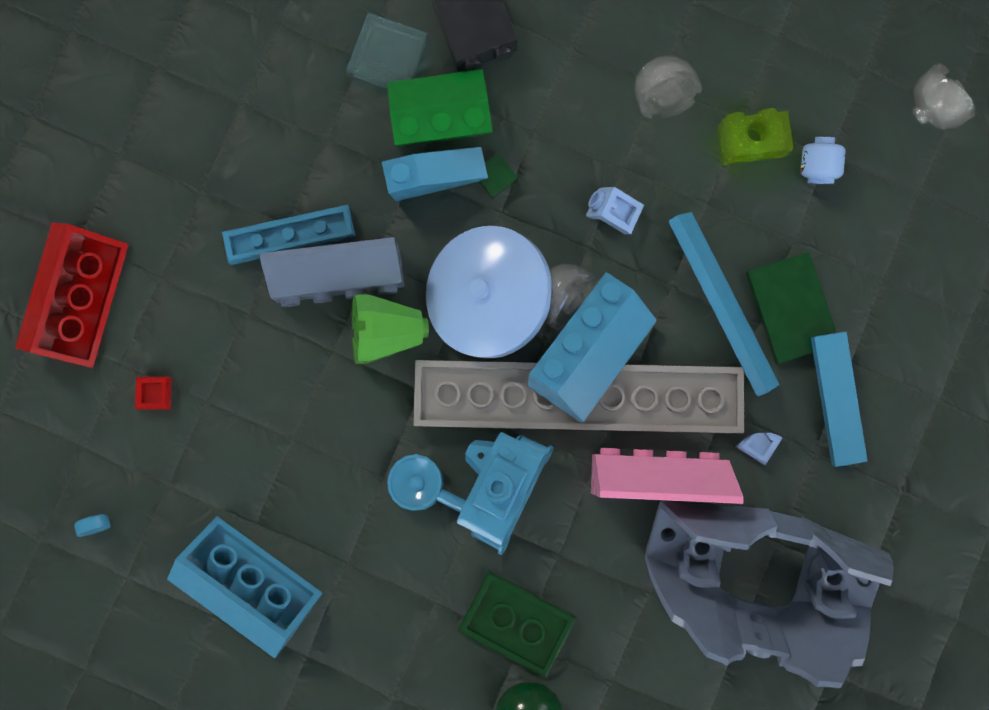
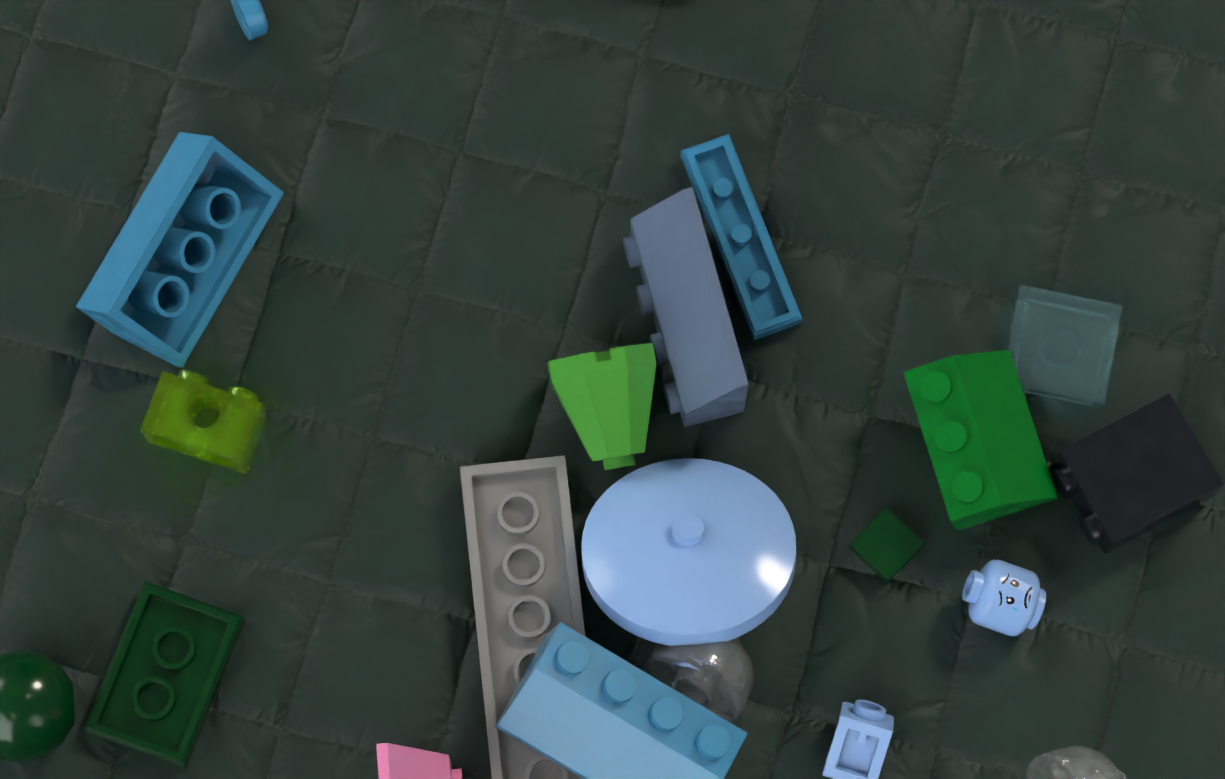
camera: 80 degrees right, 10 degrees down
red tile [135,377,172,410] -> none
dark azure slope [382,147,488,201] -> none
dark azure piece [387,432,554,555] -> none
none -> clear neon green brick [141,370,267,474]
none -> light blue head [962,560,1046,637]

